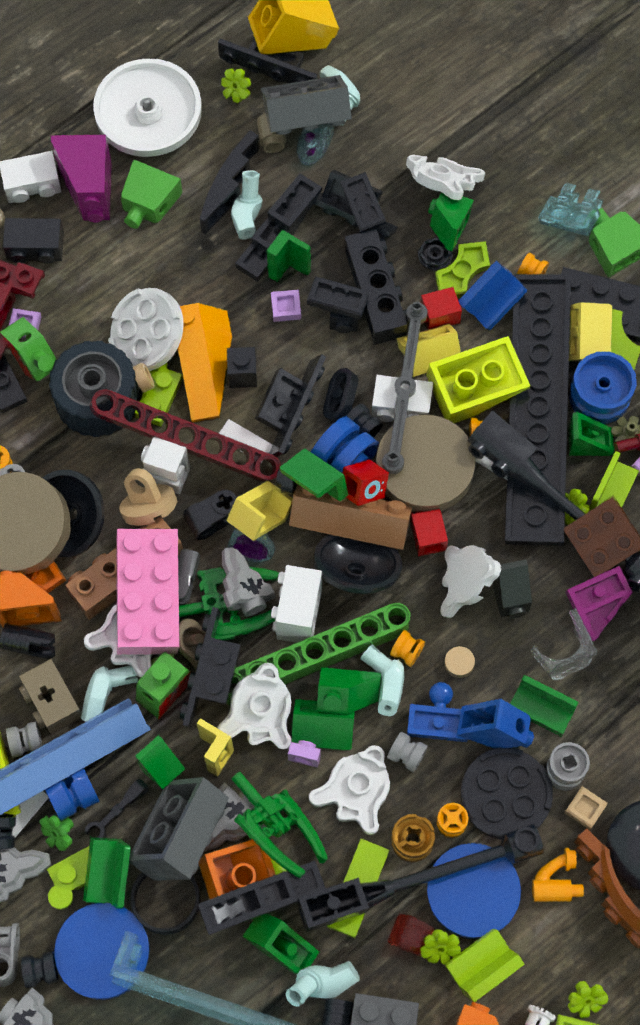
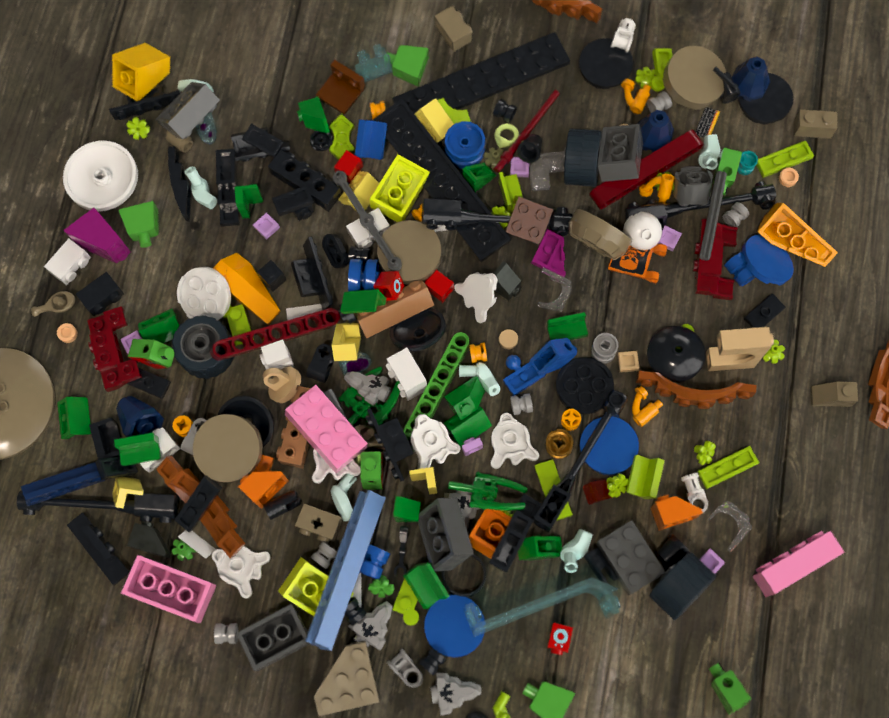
camera: 35 degrees left, 5 degrees up
tan tile [133,363,155,393] -> none
white tile [406,155,485,200] -> none
none -> green panel [138,308,180,343]
none -> reddish brown bracket [316,59,365,114]

